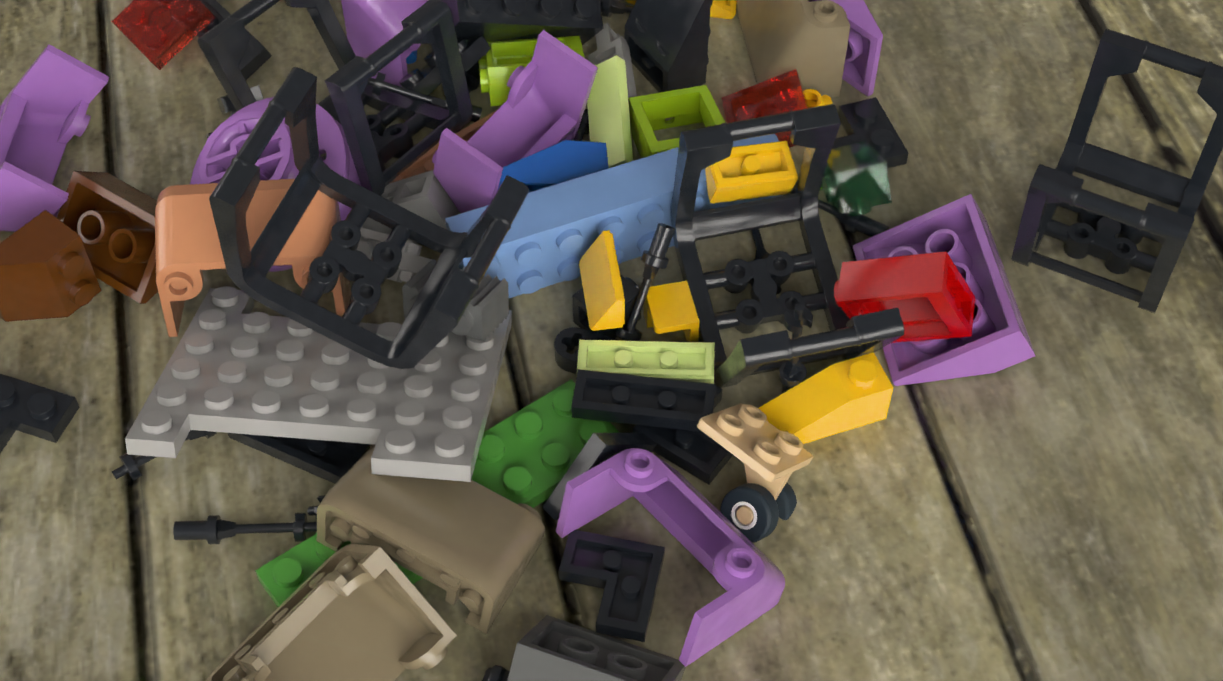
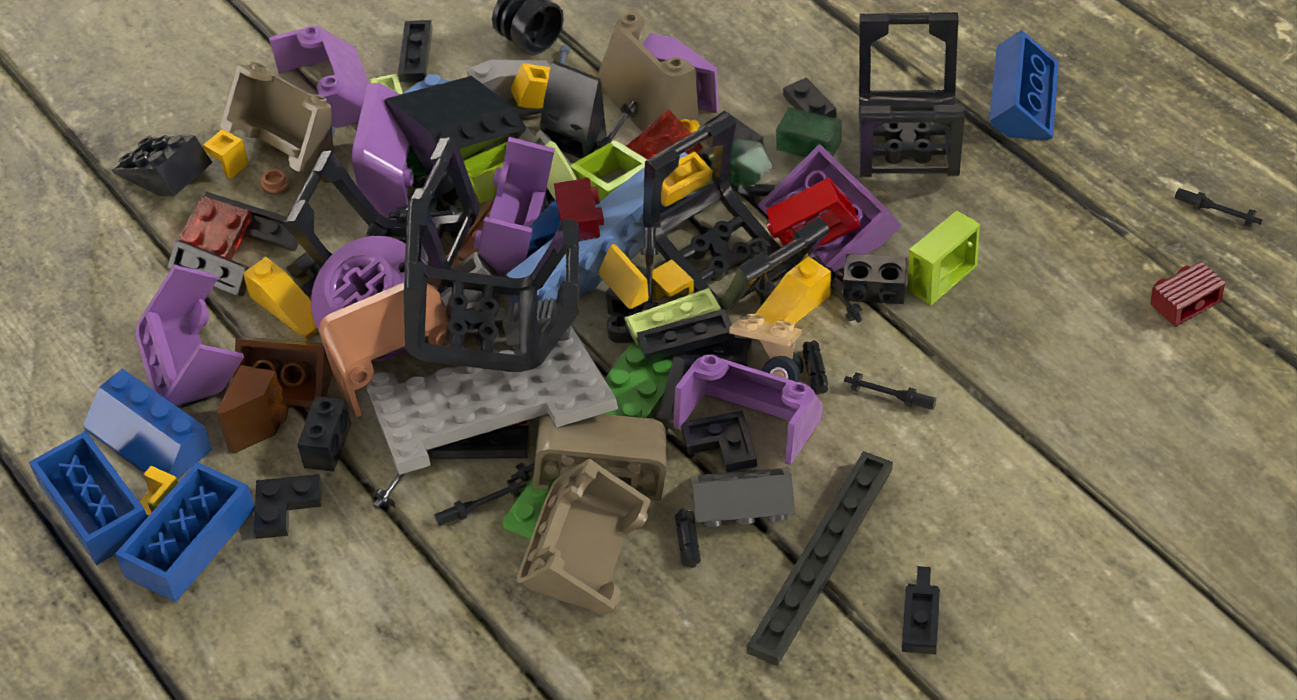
camera: 20 degrees left, 5 degrees down
none -> plate [167,240,250,296]
none -> yellow slope [243,257,319,340]
none -> black brick [297,396,351,472]
none -> dark red brick [554,178,604,242]
none -> black piece [594,101,637,152]
none -> clear green brick [776,107,842,157]
none -> black plate [783,77,836,127]
none -> black axle [802,340,828,394]
none -> black piece [812,256,863,323]
none -> black brick [843,254,907,304]
none -> black piece [844,372,937,410]
none -> lime window [908,210,980,306]

